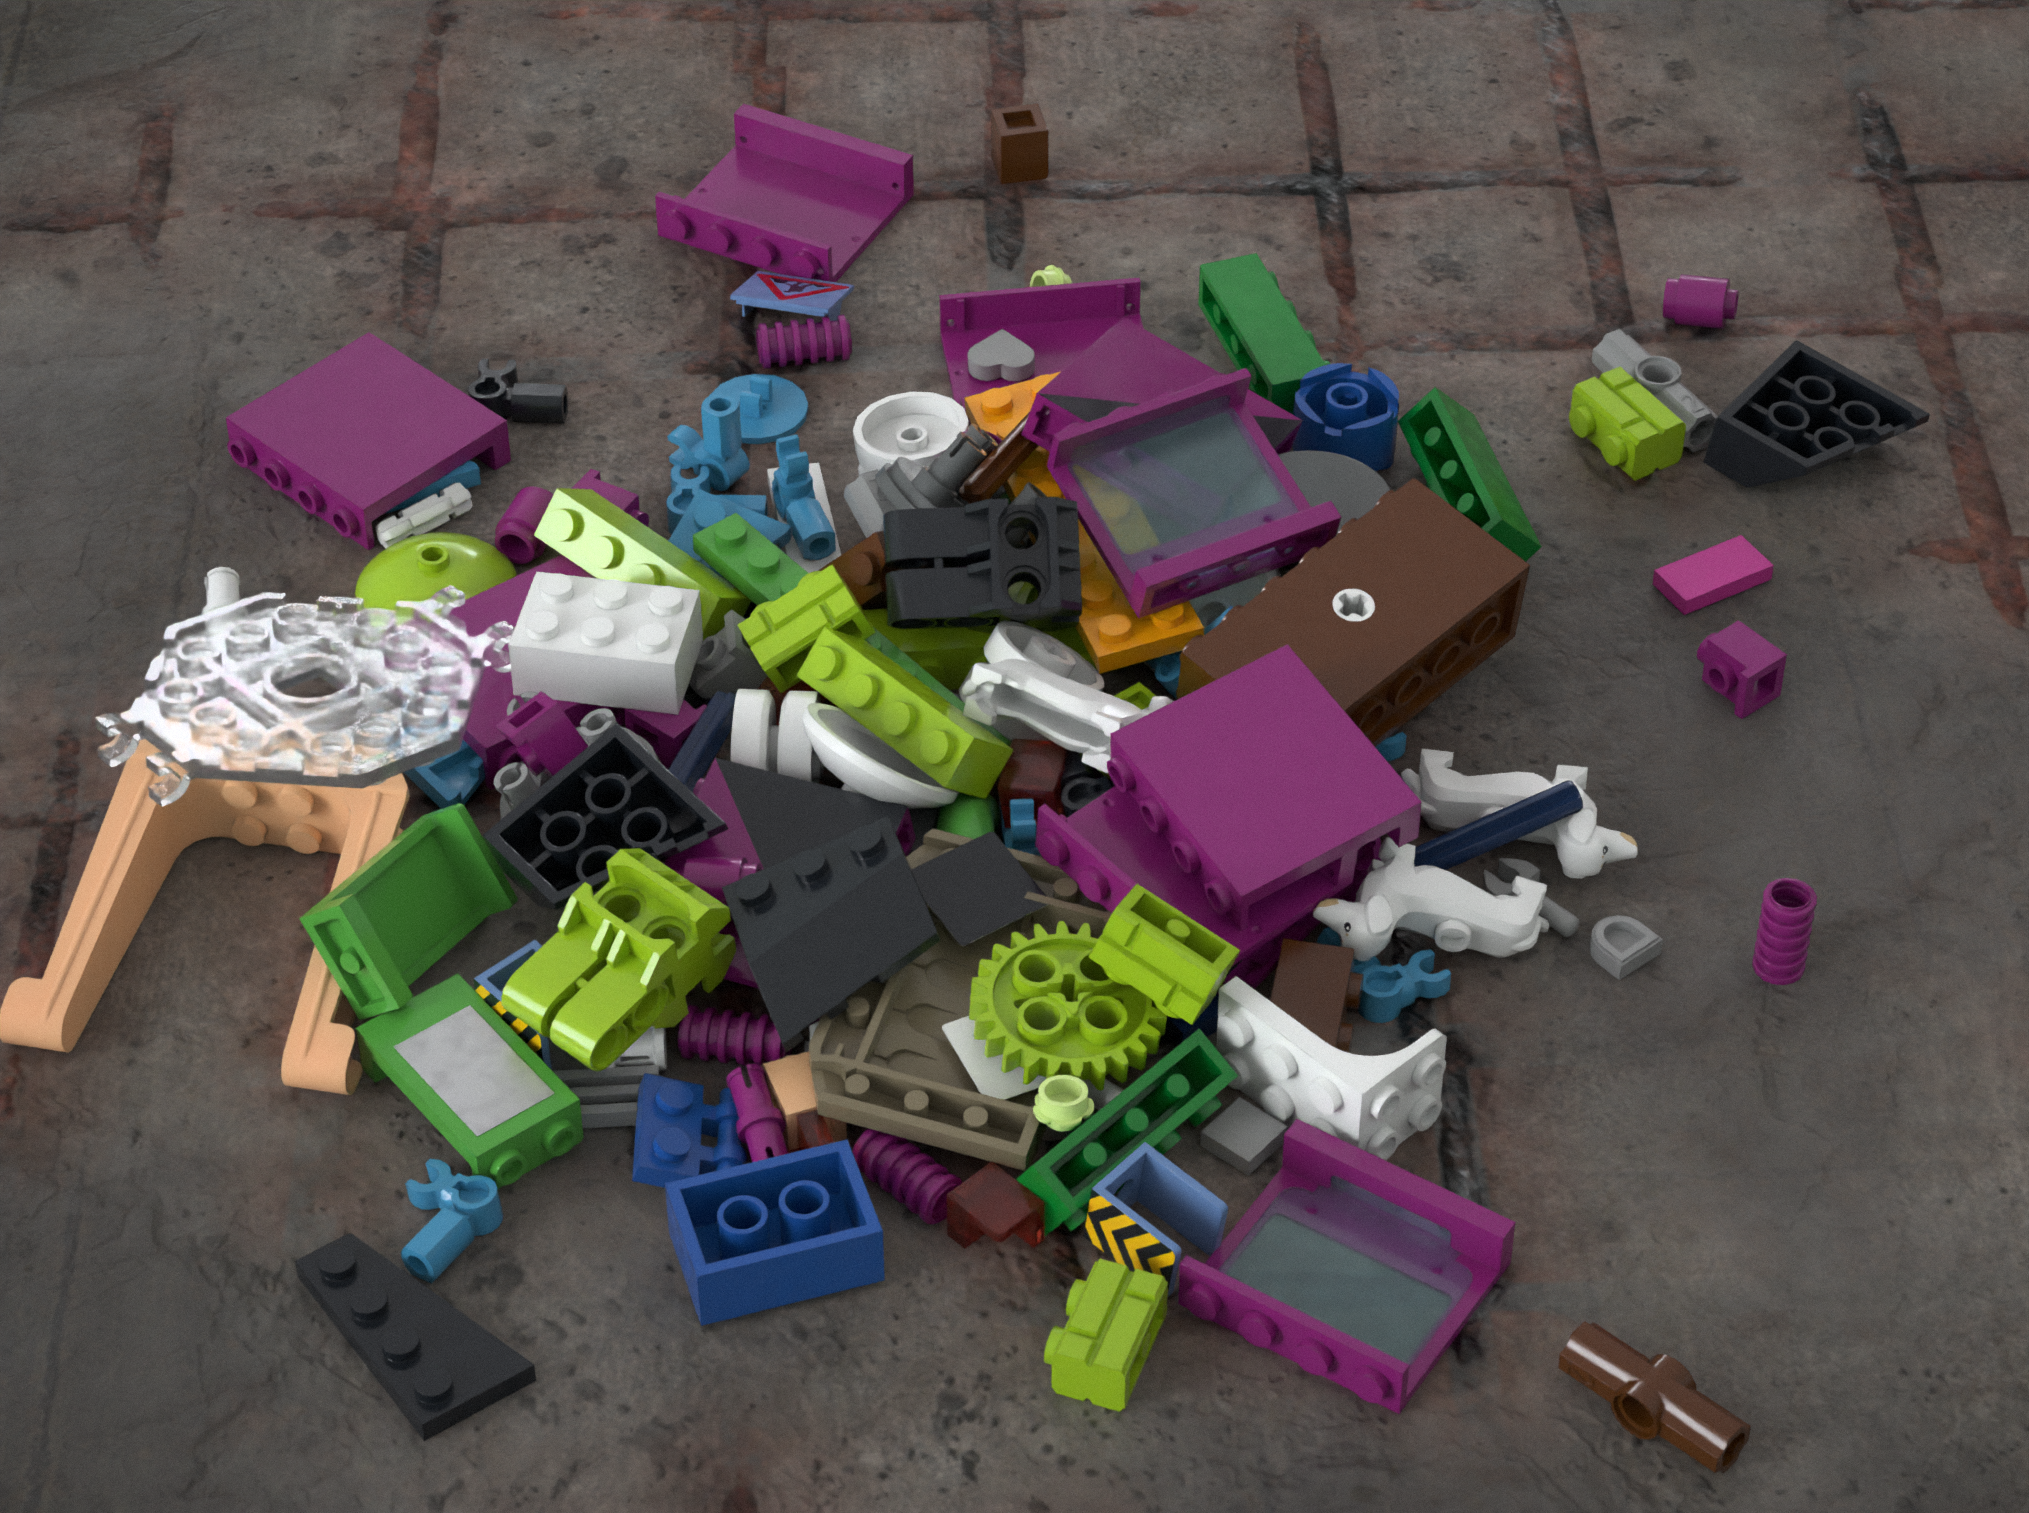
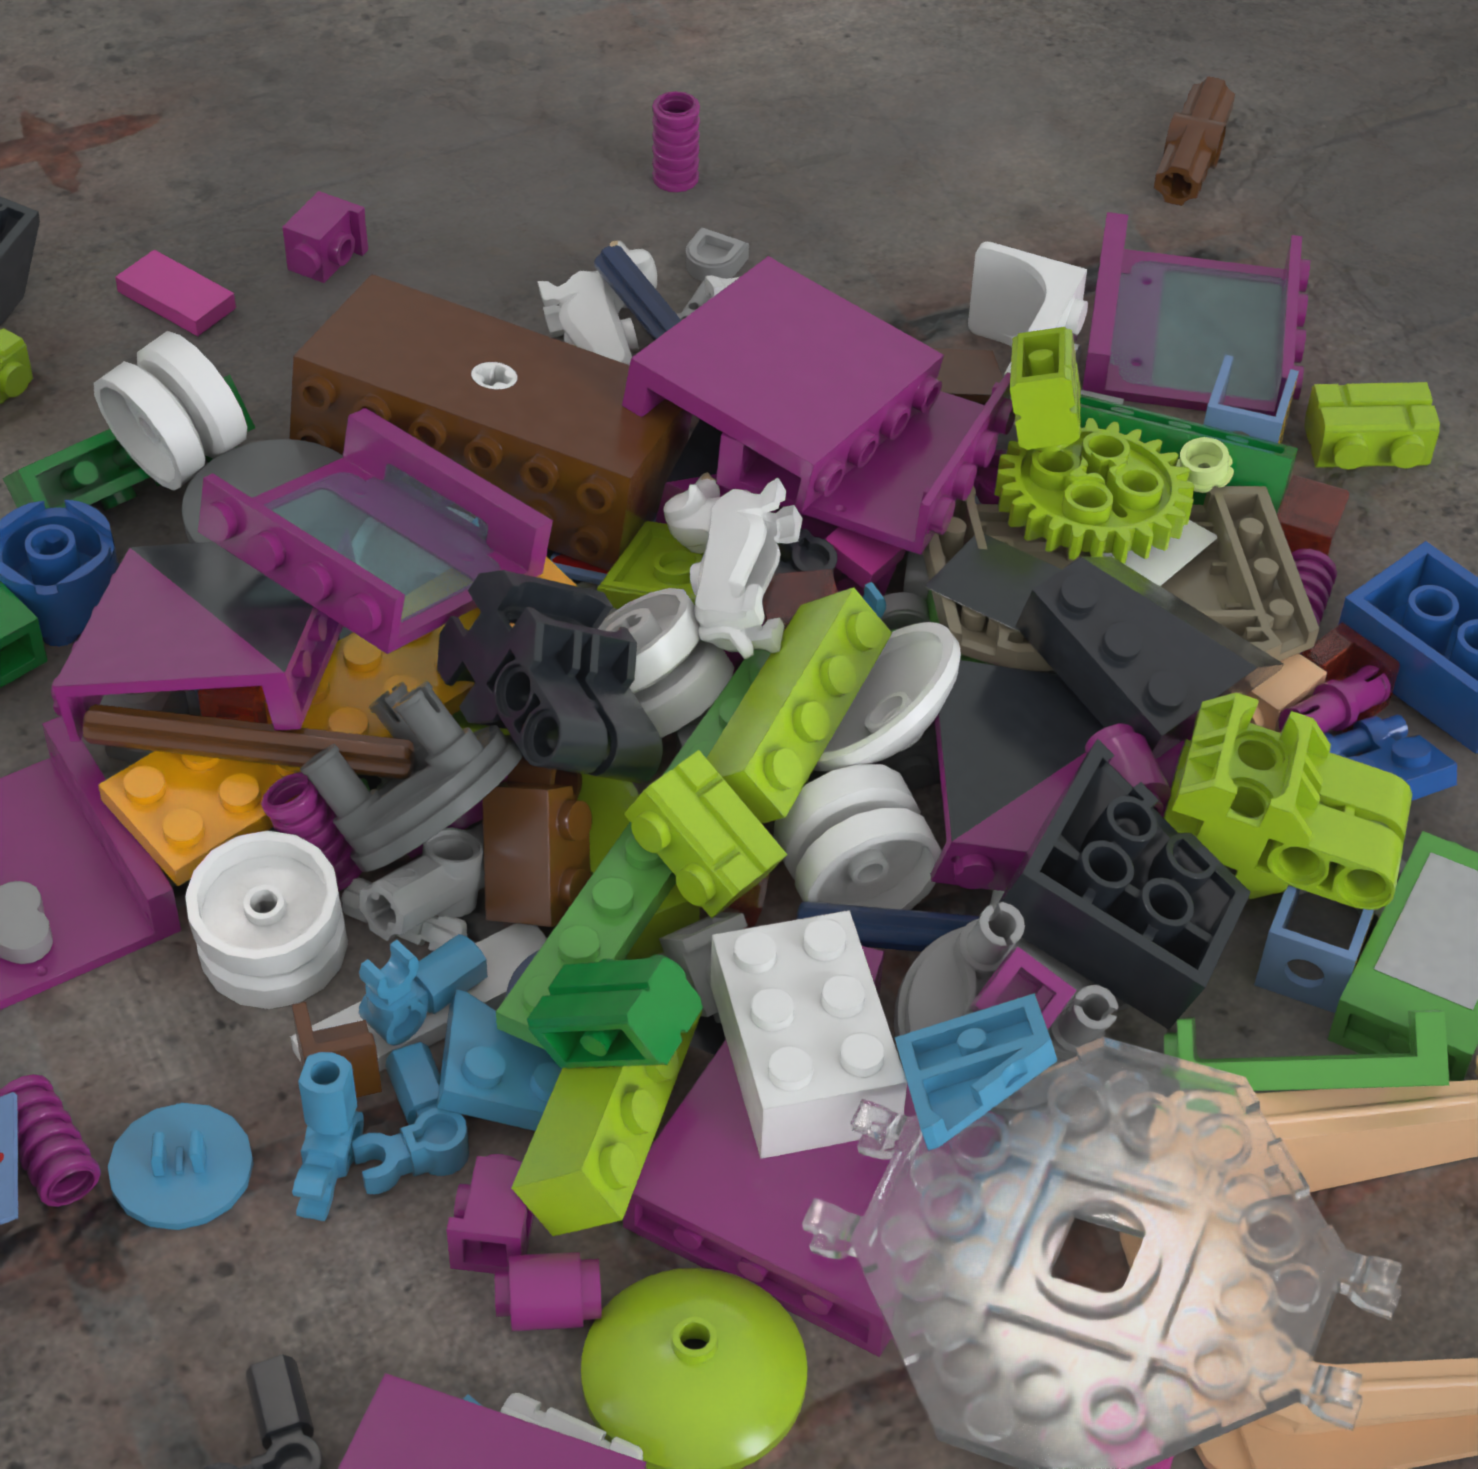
camera: 115 degrees left, 5 degrees up
none -> white wheel [94,331,247,490]
none -> reddish brown panel [291,1001,382,1098]
none -> green brick [526,955,703,1069]
none -> dark azure wing [894,993,1057,1151]

